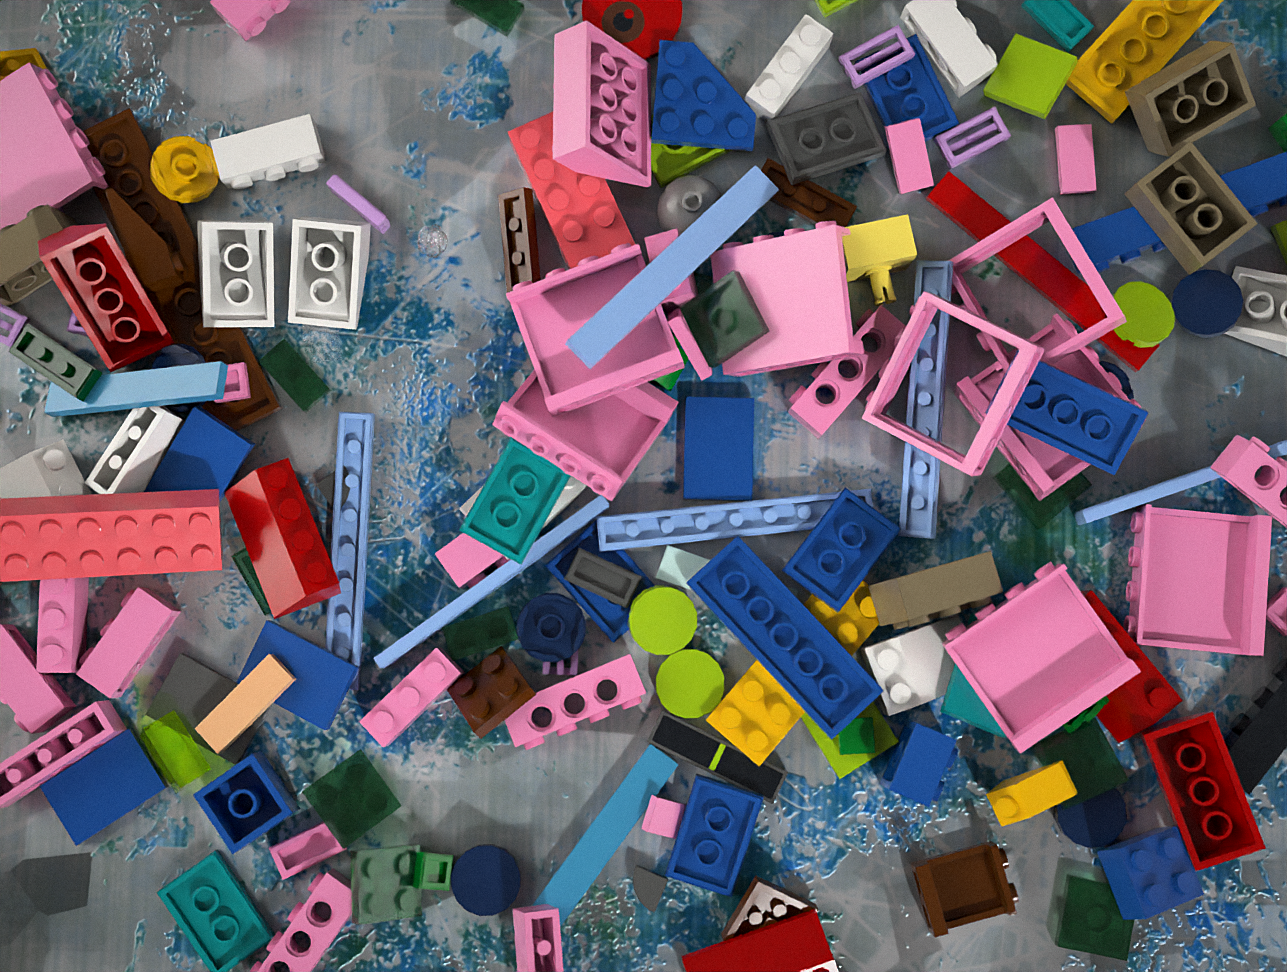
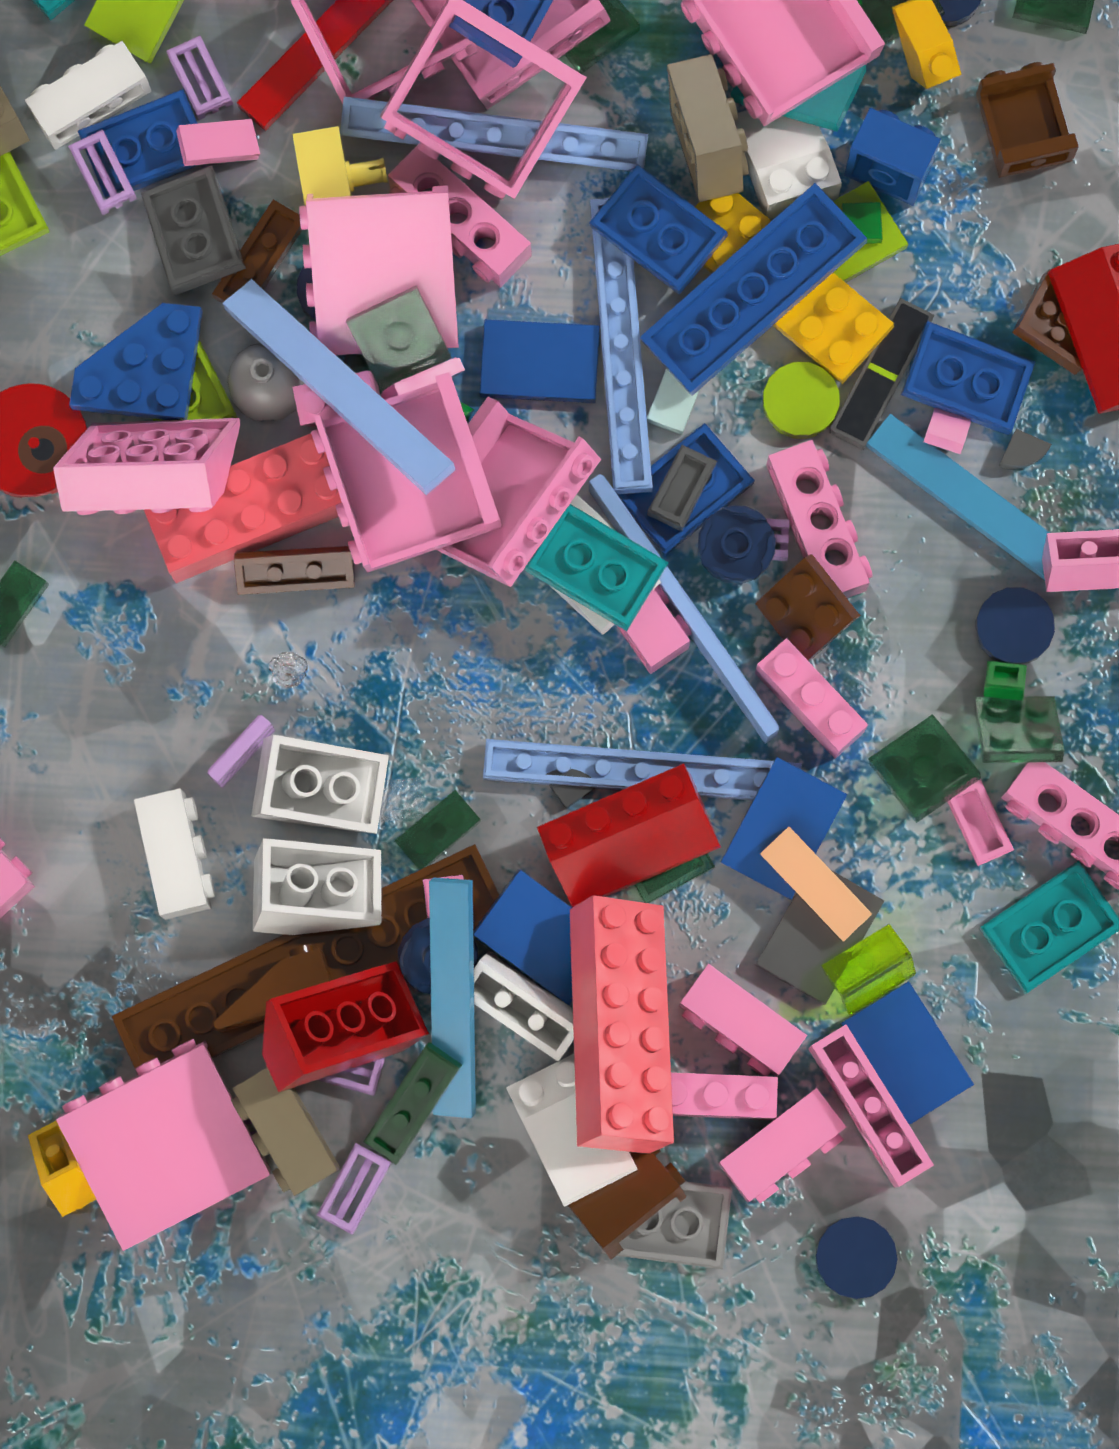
camera: 85 degrees left, 5 degrees down
yellow tile [150,136,219,203] -> none
blue brick [193,751,301,854] -> none
clear green plate [442,606,519,661] -> none
lime tile [628,585,697,655] -> none
white brick [745,14,833,124] -> none

